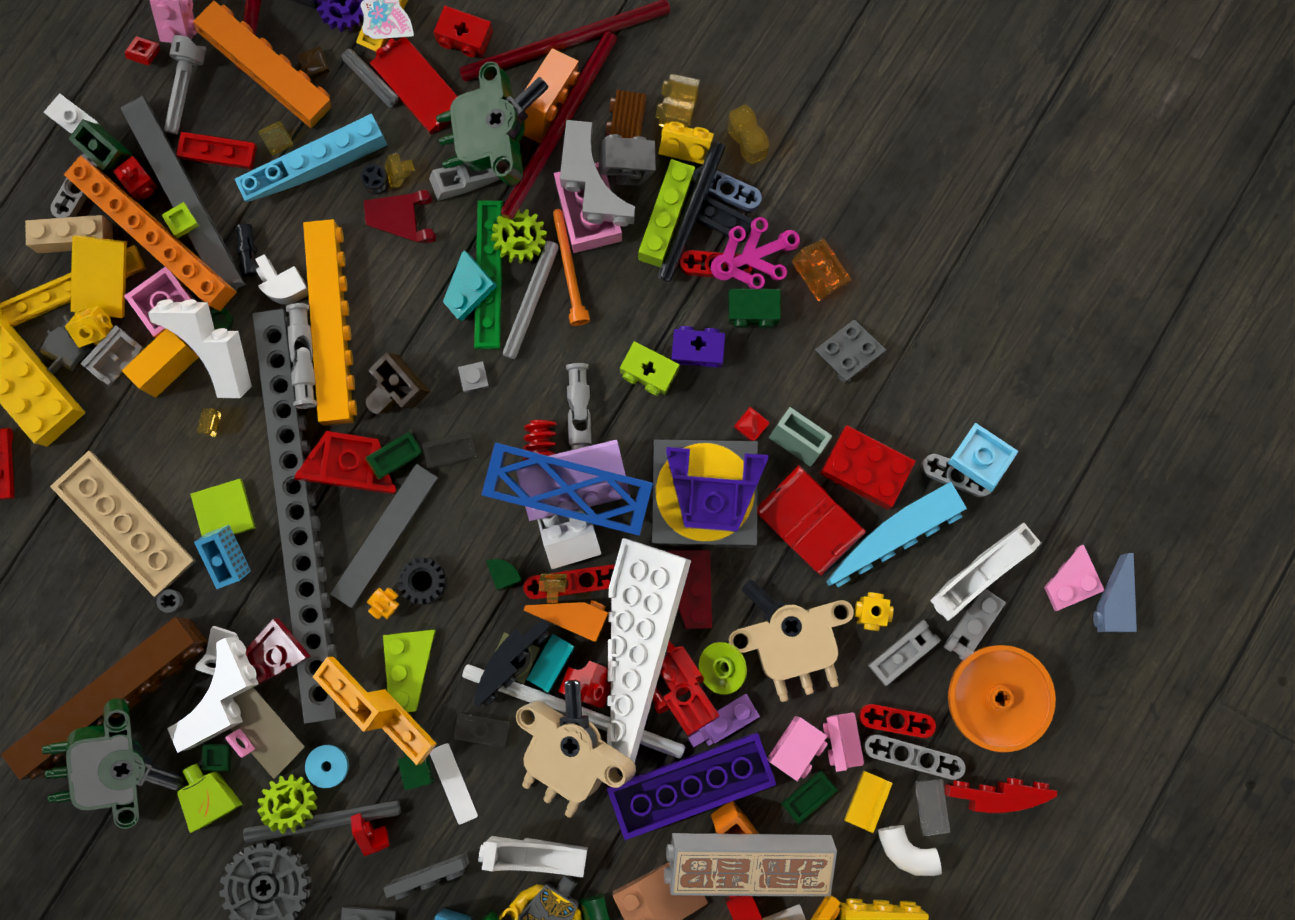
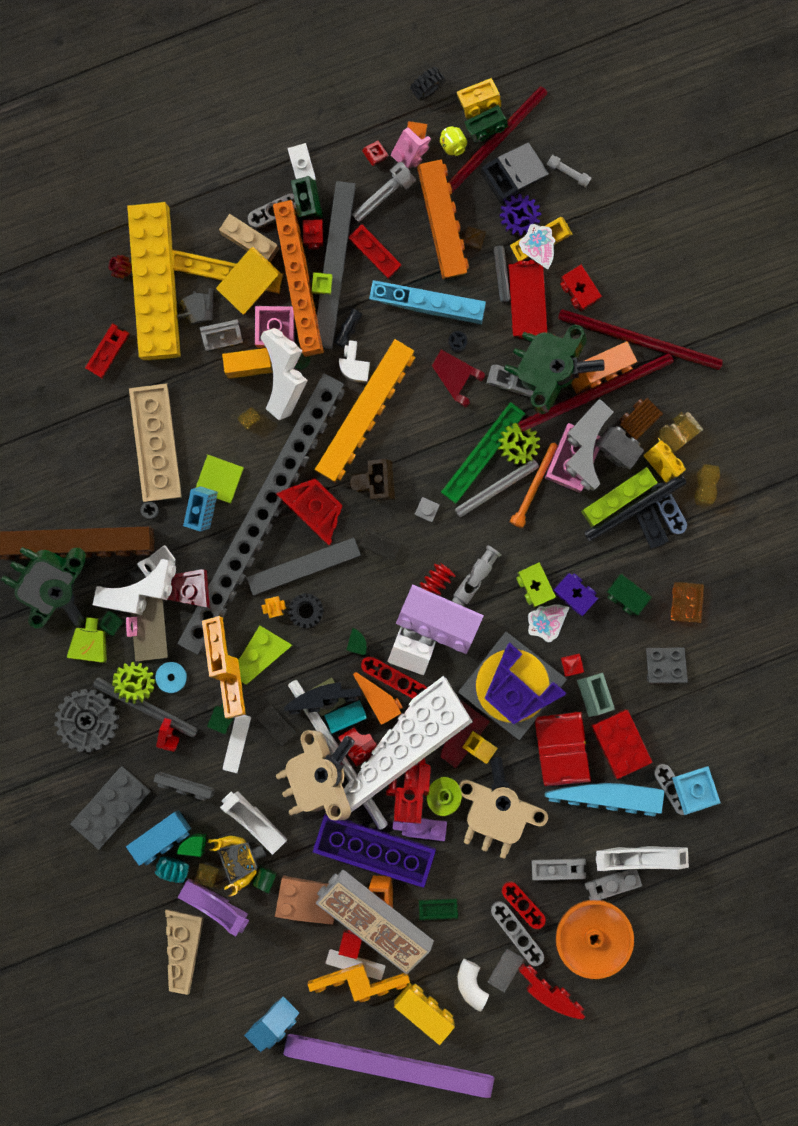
camera: 40 degrees right, 5 degrees up
yellow brick [65,305,113,348] -> none
clear yellow slope [258,121,293,155] -> none
light grey piece [286,303,317,409] -> none
dark green tile [365,431,423,480] -> none
clear yellow tile [384,153,414,188] -> none
teal wing [443,251,497,321] -> none
blue piece [482,443,653,536] -> none
clear yellow tile [539,574,567,603] -> none
red beam [679,250,753,279] -> none
dark pink plant [711,217,800,289] -> none
bright pink brick [767,716,827,781] -> none
bright pink bracket [823,712,864,772] -> none
yellow panel [844,771,892,833] -> none
yellow brick [854,592,893,631] -> none
bright pink wing [1044,545,1105,611] -> none
sand blue slope [1093,553,1137,632] -> none
none -> yellow brick [463,731,498,764]
none -> sticker [528,605,569,642]

